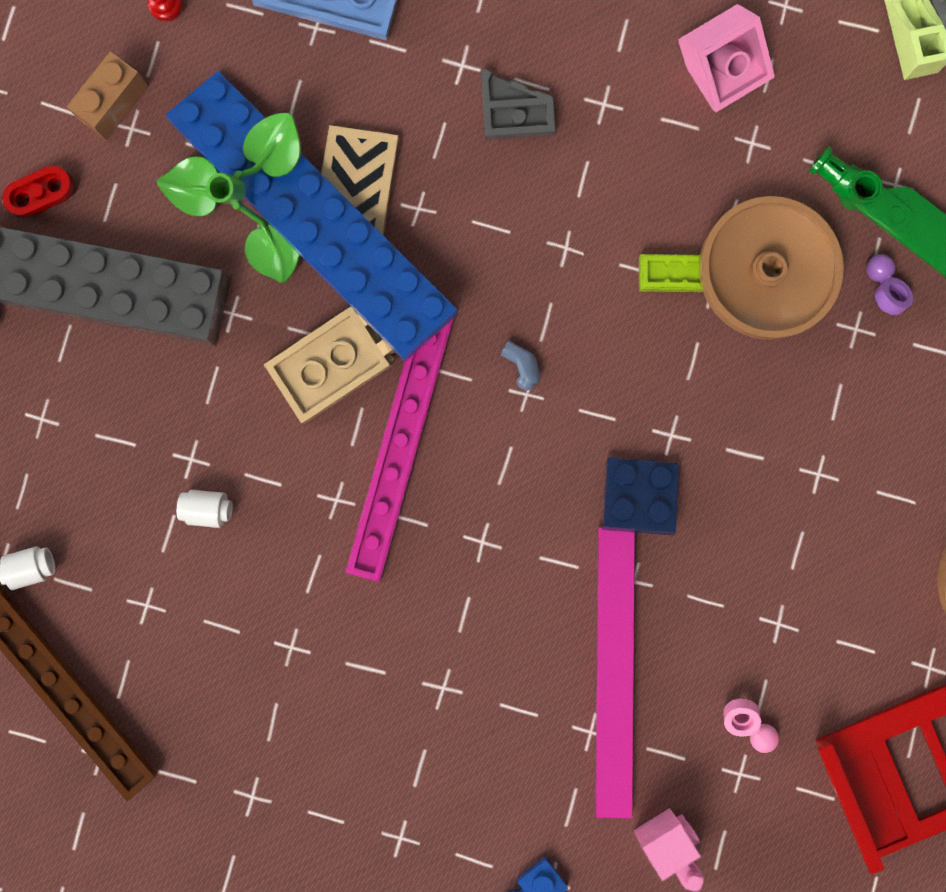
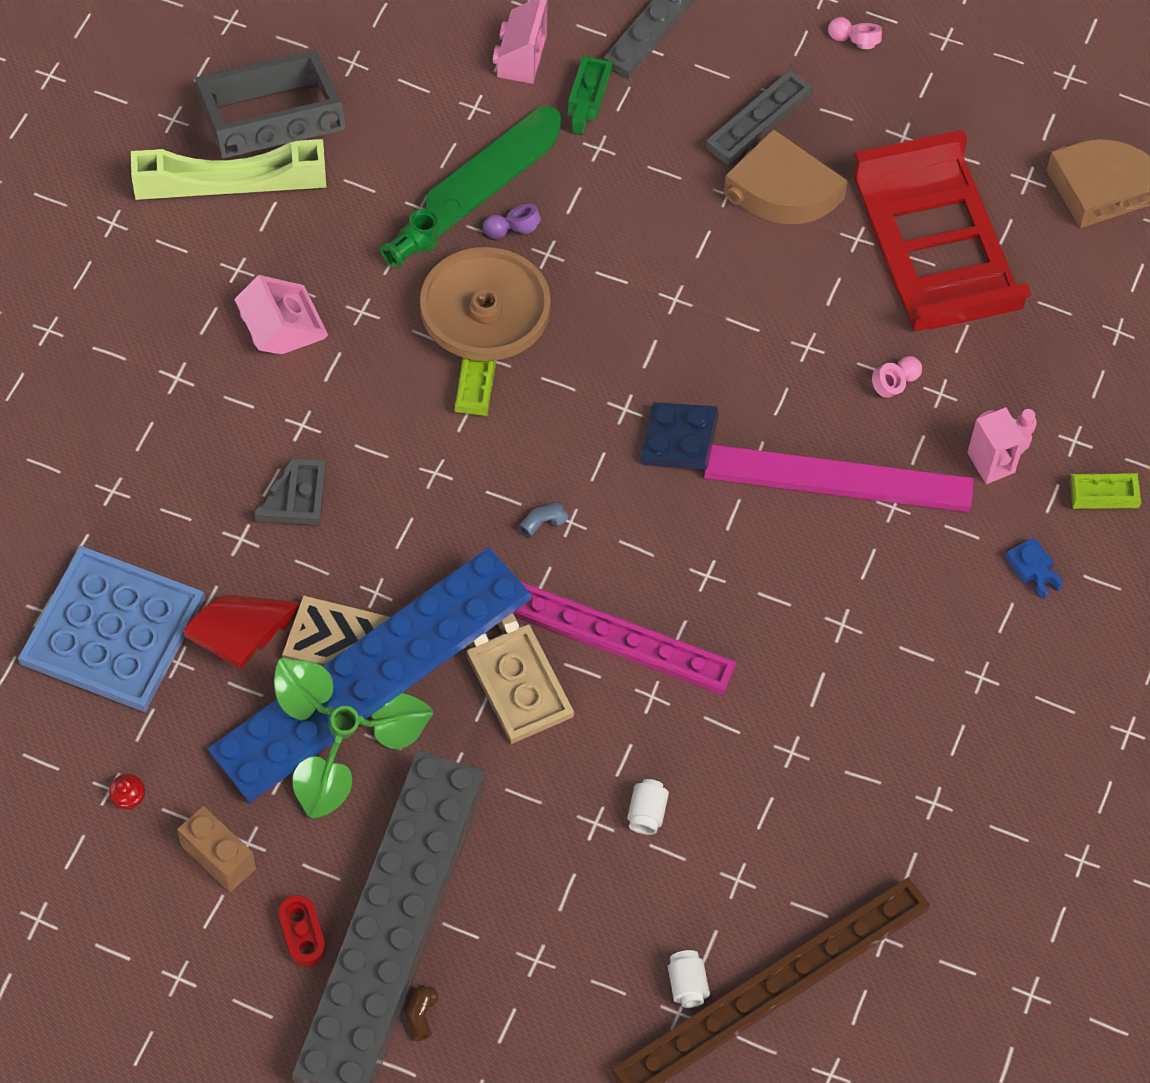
camera: 90 degrees left, 25 degrees down
none -> red slope [183,595,301,670]

